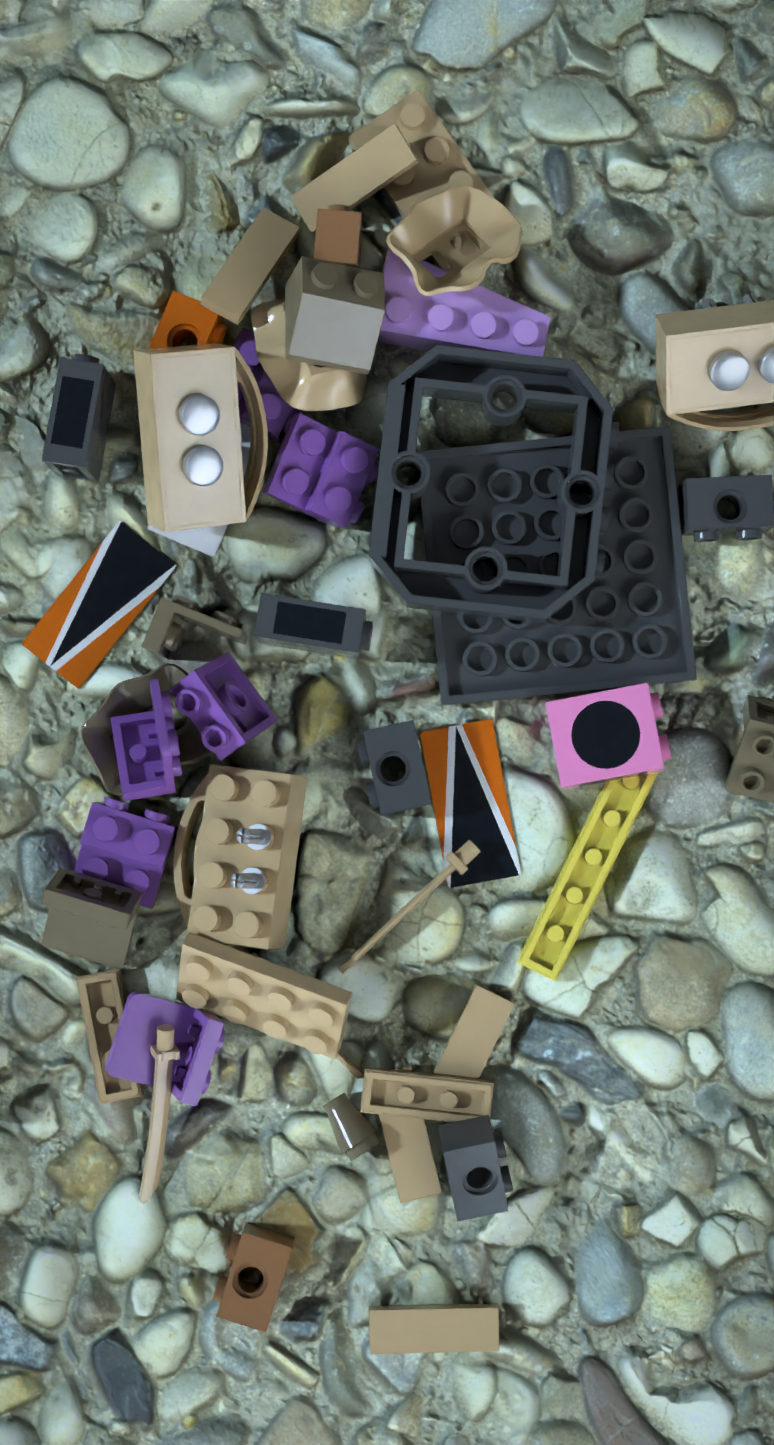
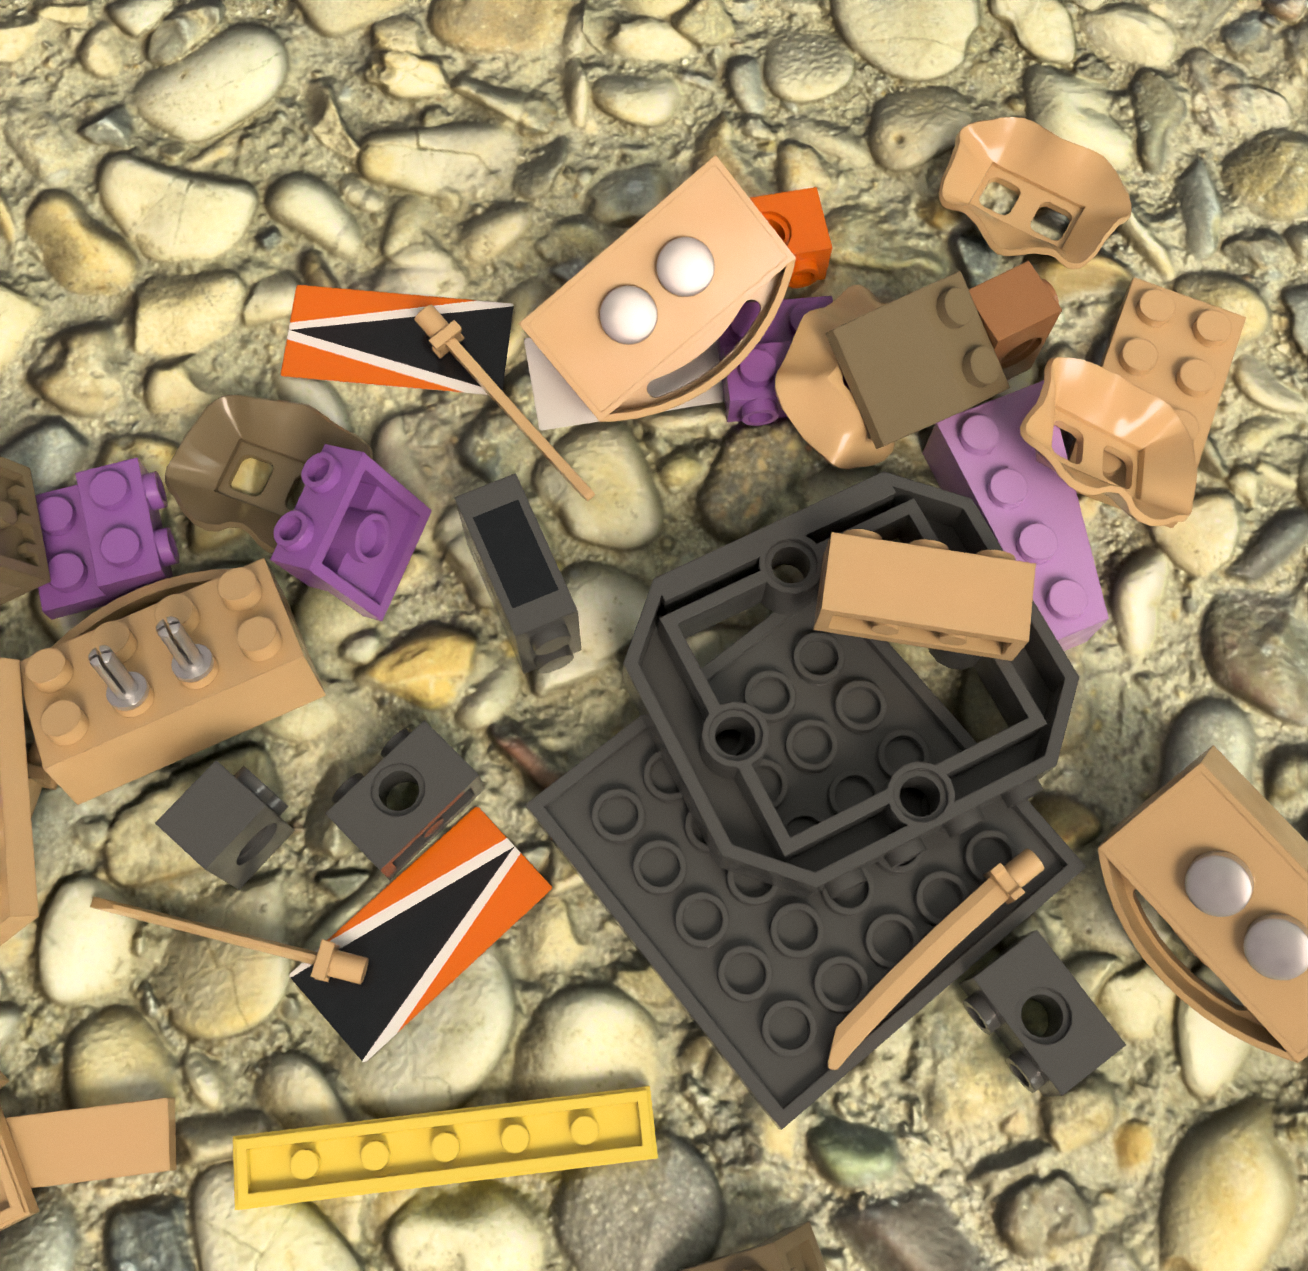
camera: 55 degrees right, 15 degrees down
dark grey brick [42,354,116,483] -> none
medium lavender bracket [110,678,182,801] -> none
dark tan bracket [142,594,249,659] -> none
tan tile [200,207,300,325] -> none
medium lavender plate [262,413,379,528] -> none
tan tile [290,123,419,234] -> none
bright pink brick [545,683,671,790] -> none
none -> dark grey brick [155,760,295,890]
none -> tan sword [414,305,595,501]
none -> tan brick [813,529,1036,661]
none -> tan sword [827,848,1044,1070]
none -> tan piece [939,117,1132,269]

